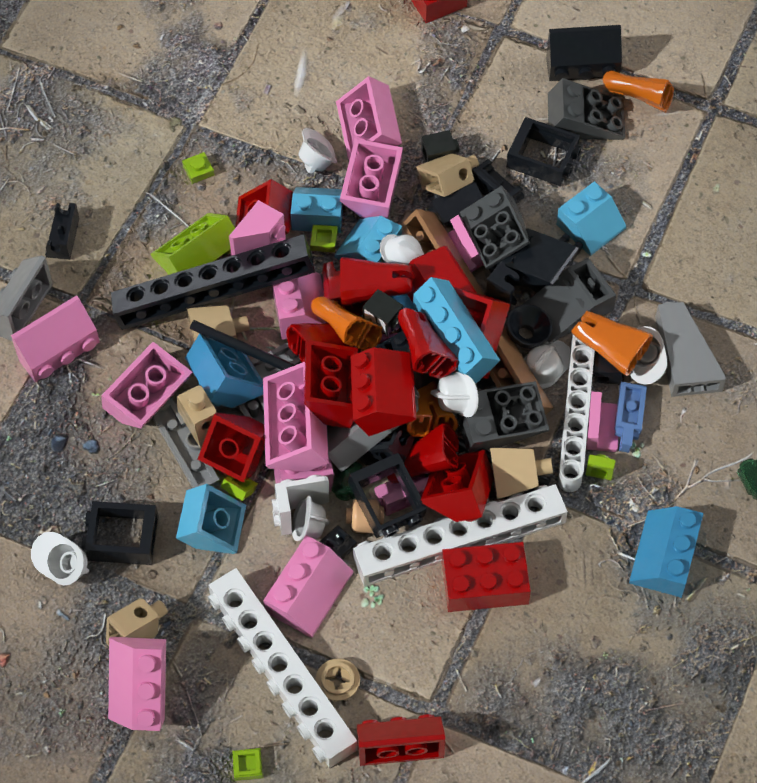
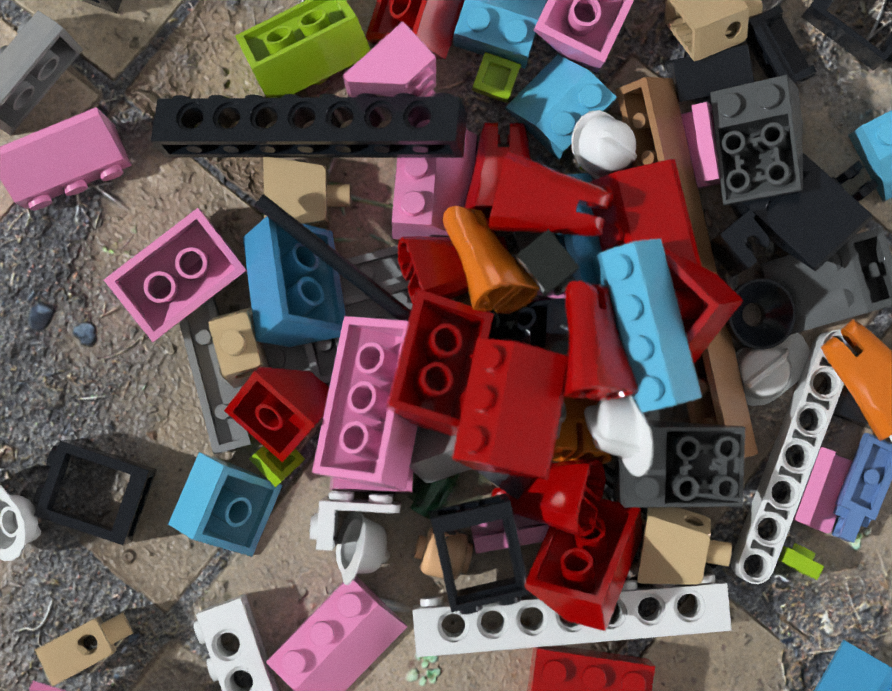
camera: 10 degrees right, 25 degrees up
black tile [319,525,357,560] -> none

